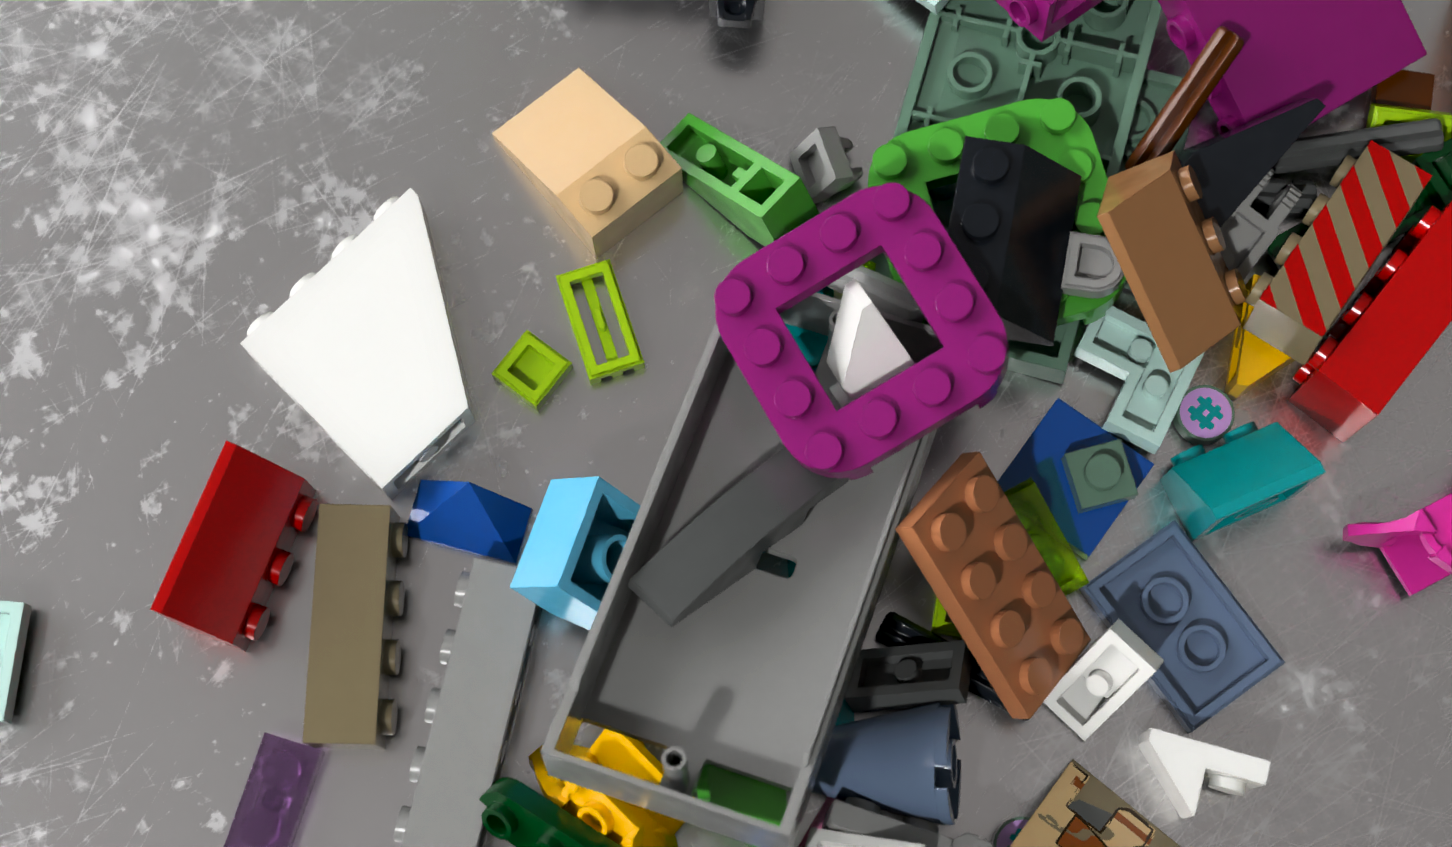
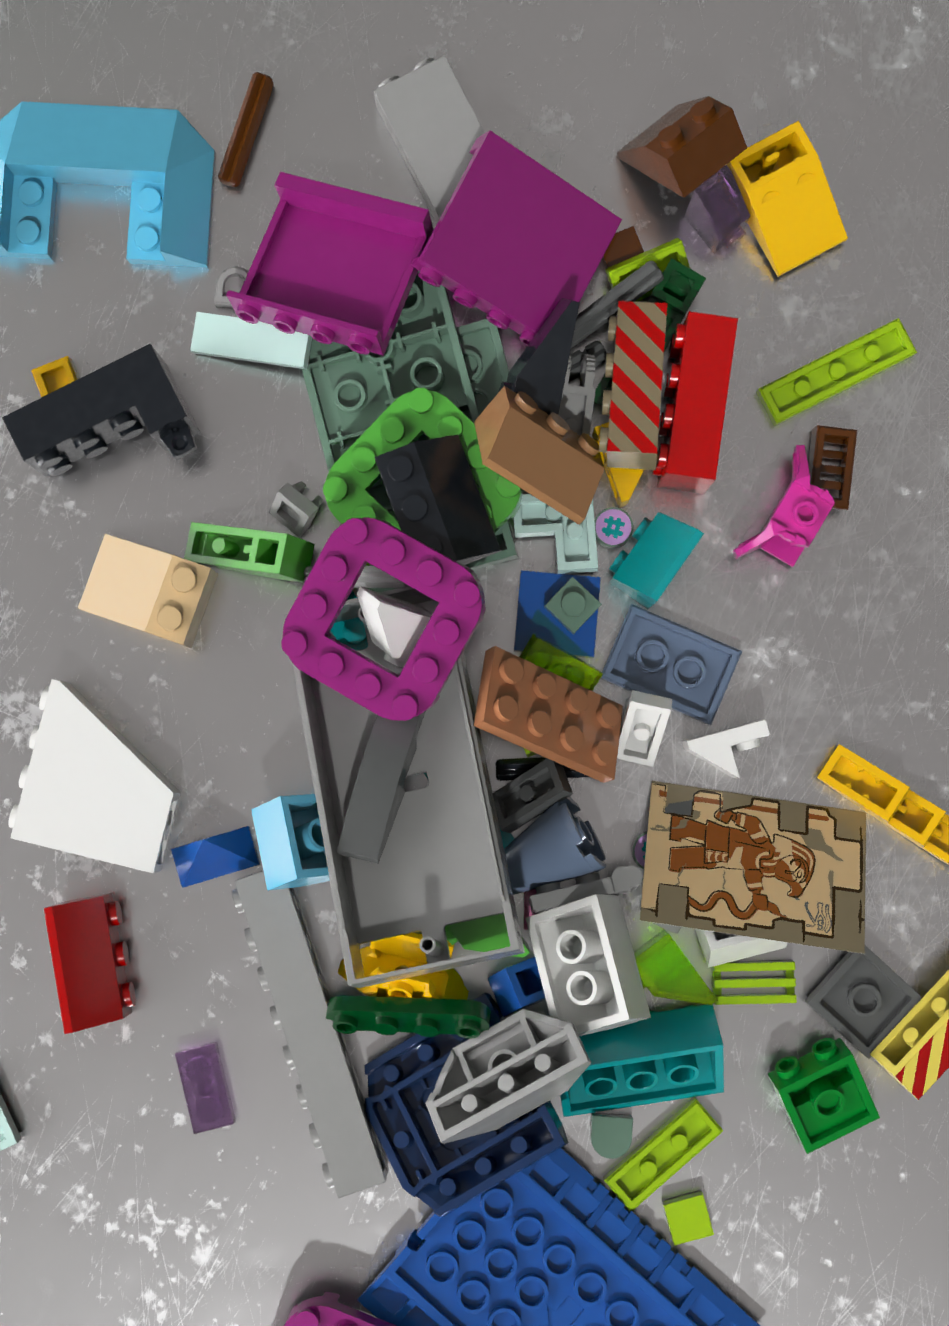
camera: 30 degrees left, 10 degrees up
dark tan brick [302,504,408,750] -> none
lime tile [491,330,573,411] -> none
lime tile [556,259,645,385] -> none
light grey tile [1061,231,1124,299] -> none
reddish brown axle [1125,26,1244,170] -> none

